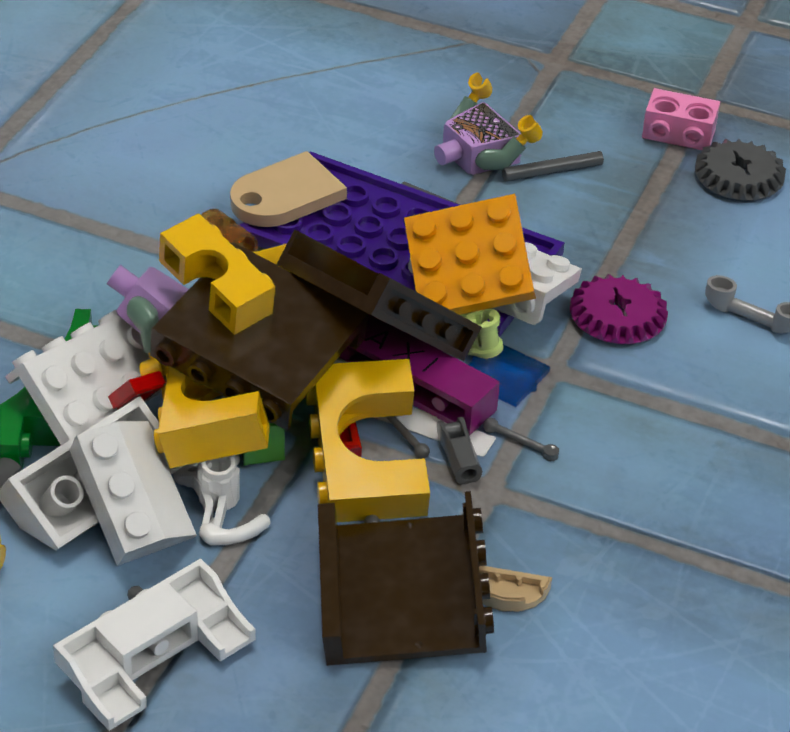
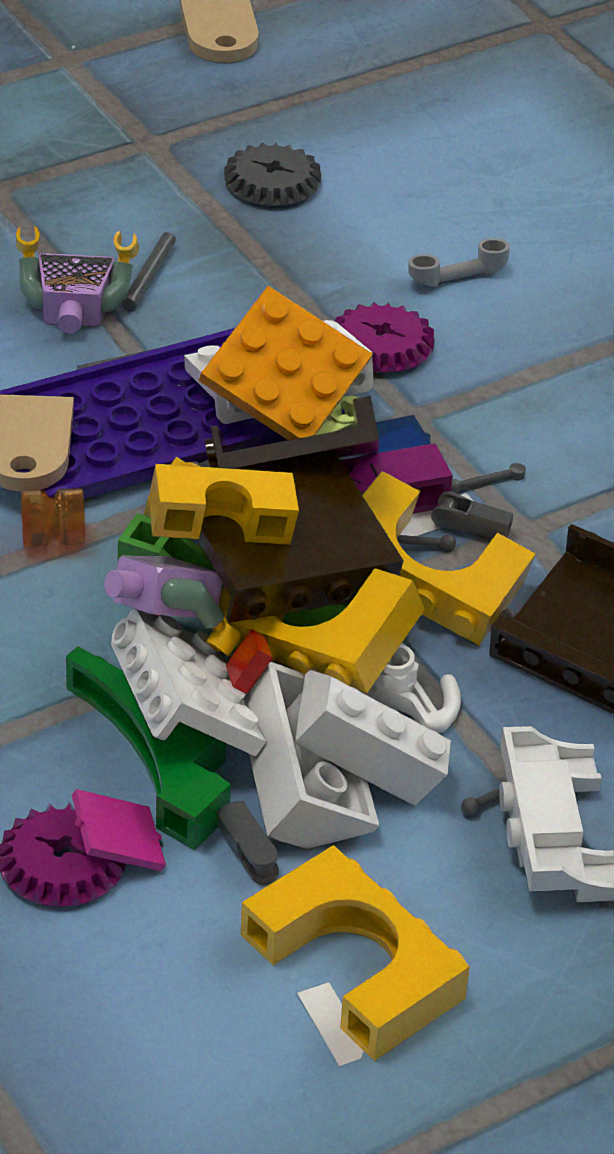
camera: 55 degrees left, 0 degrees up
bright pink brick [642,88,720,150] -> none

